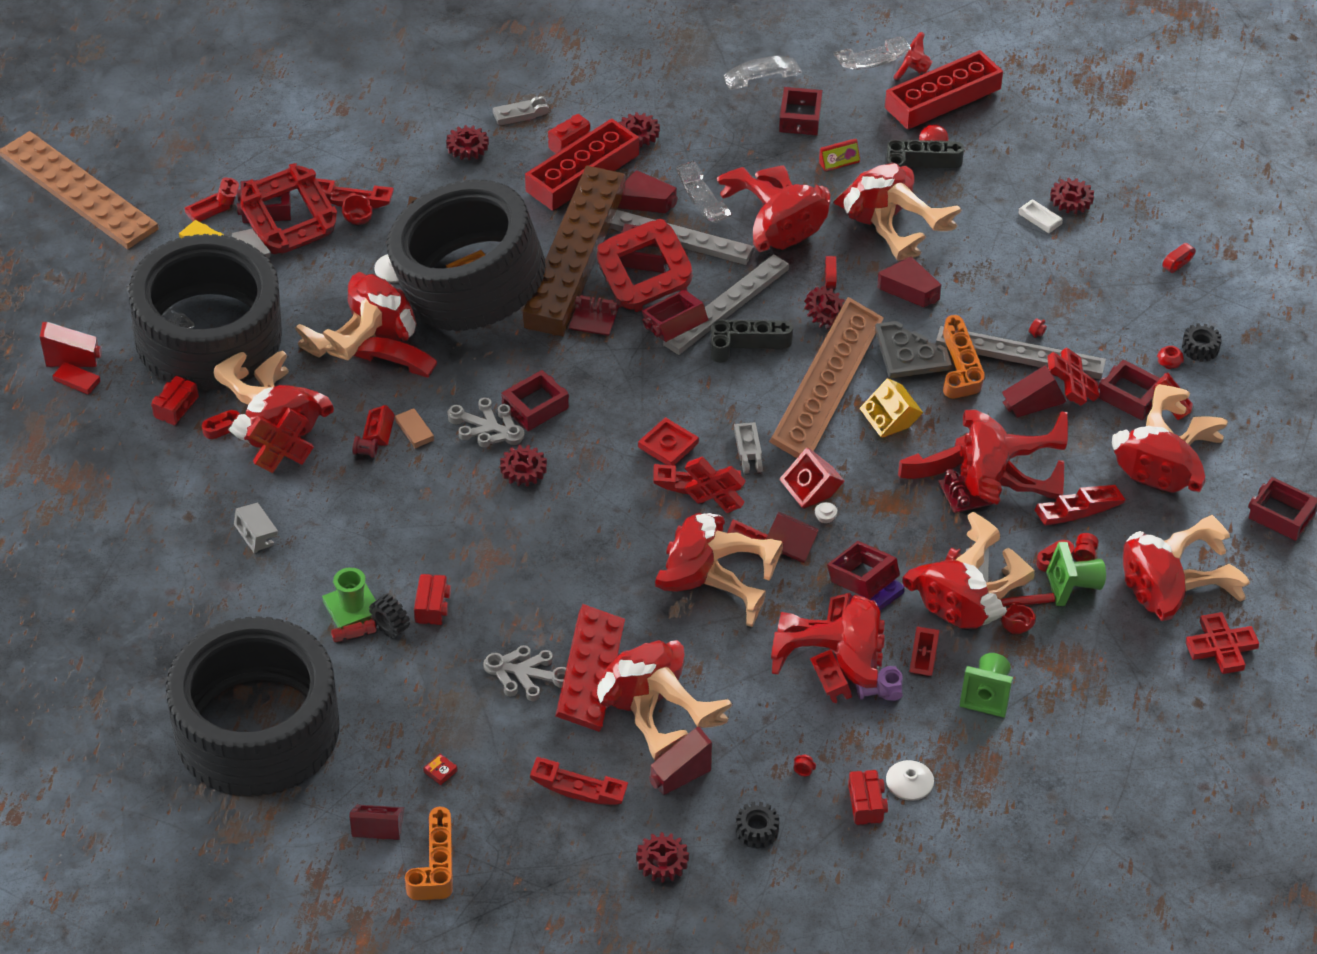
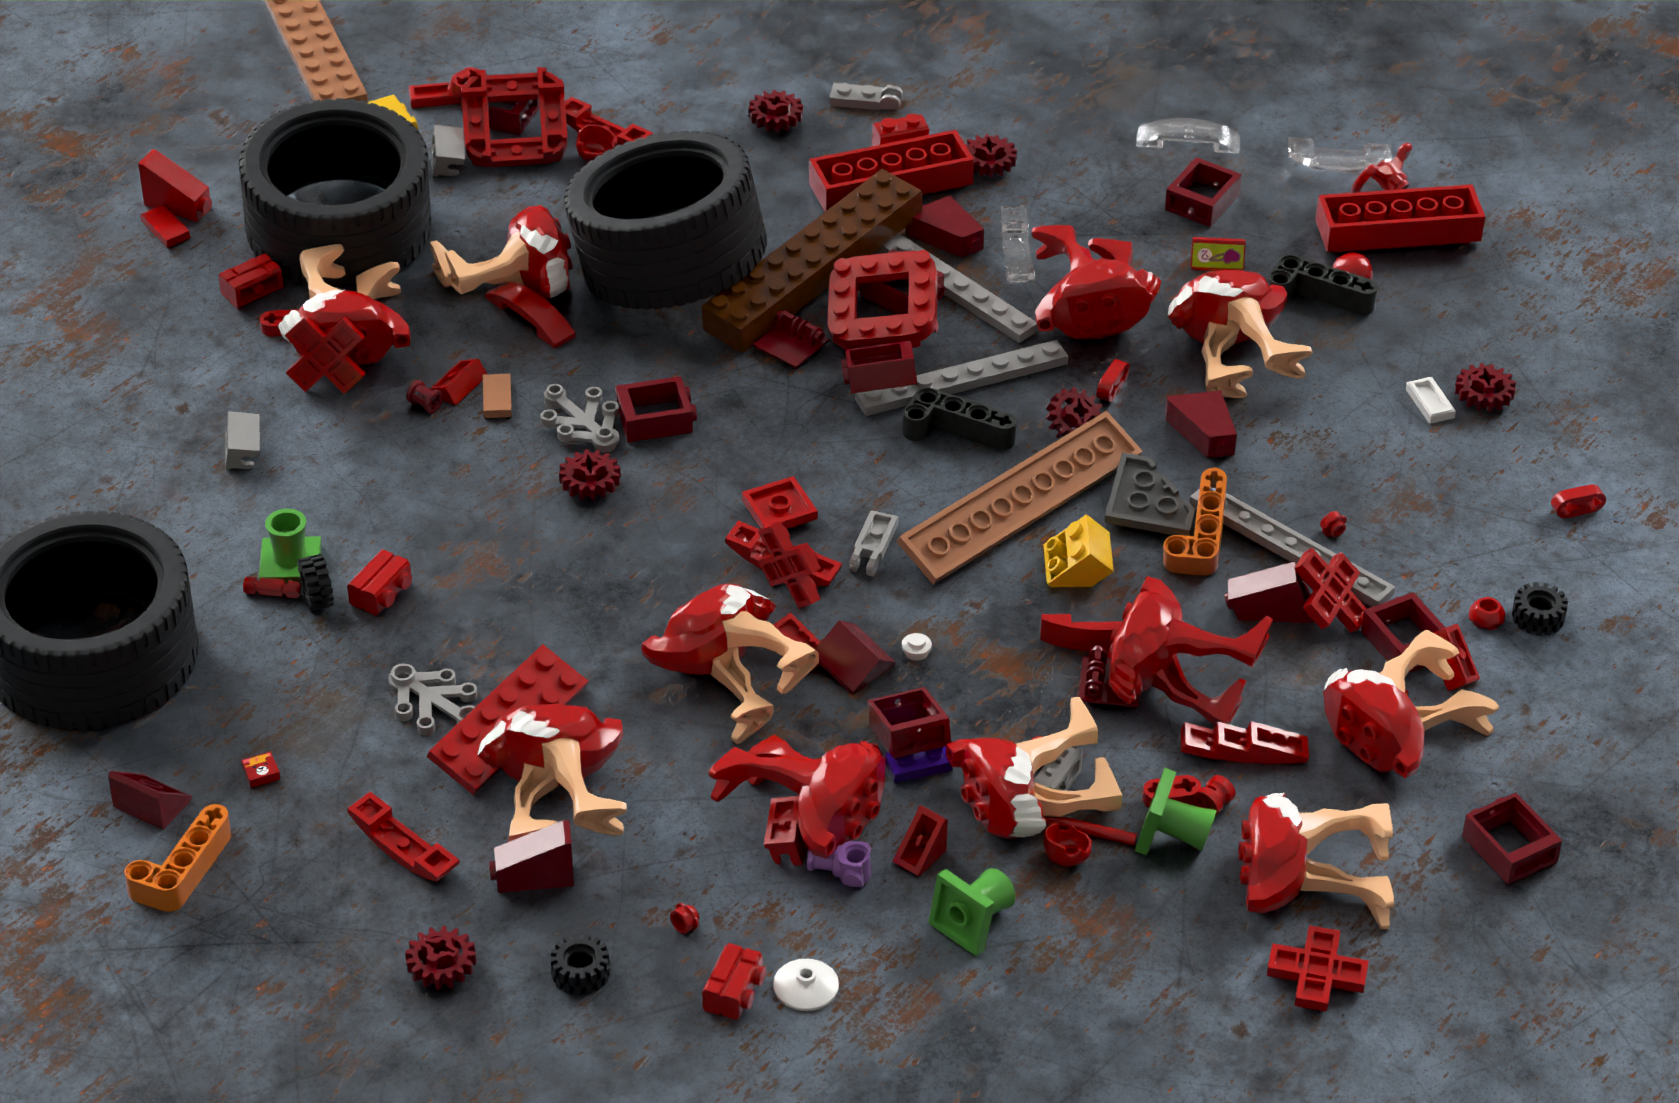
camera: 25 degrees right, 5 degrees down
red slope [779,447,845,509] -> none

